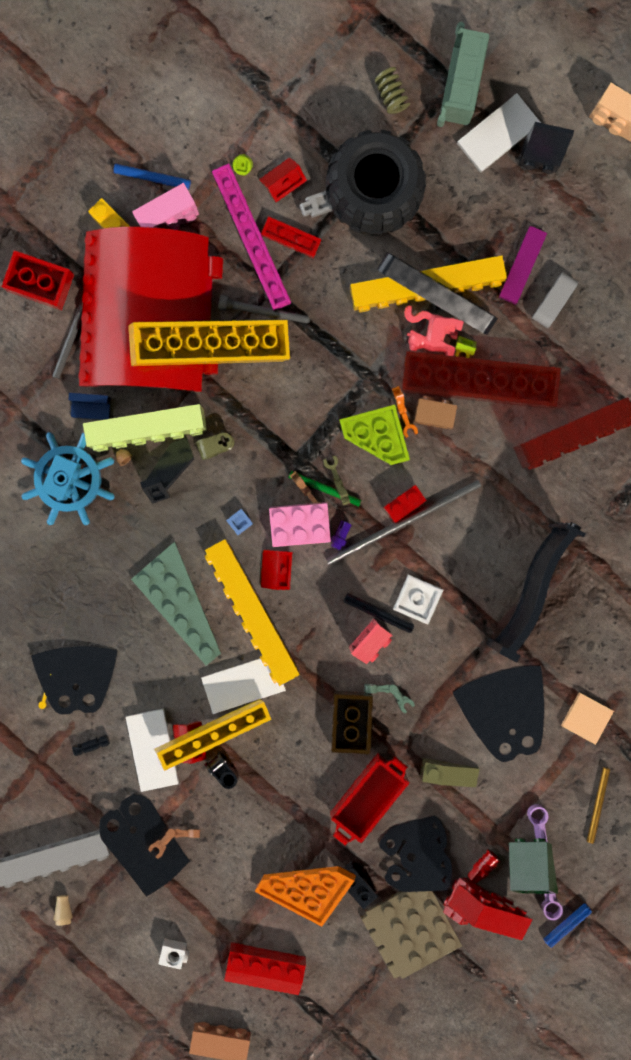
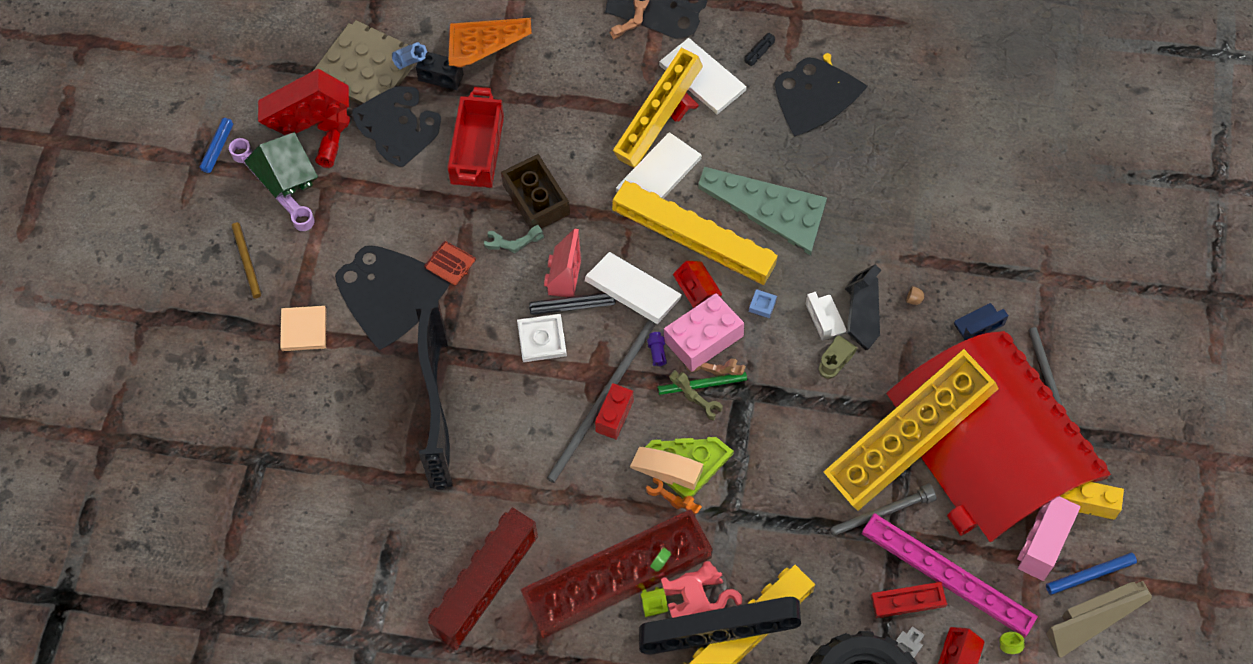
camera: 145 degrees right, 25 degrees down
red brick [1,250,74,311] -> none
dark azure piece [21,432,115,525] -> none
yellowish green brick [83,404,207,452] -> none
black piece [204,751,239,789] -> none
medium nougat brick [413,396,457,430] -> none
olive slope [420,758,479,787] -> none
none -> medium blue piece [392,42,427,69]
none -> clear red piece [424,241,476,286]
none -> white tile [585,252,682,324]
none -> light nougat slope [630,447,703,490]
none -> bright green tile [650,548,671,572]
none -> white panel [806,292,846,341]
none -> dark tan wedge [1046,581,1152,658]

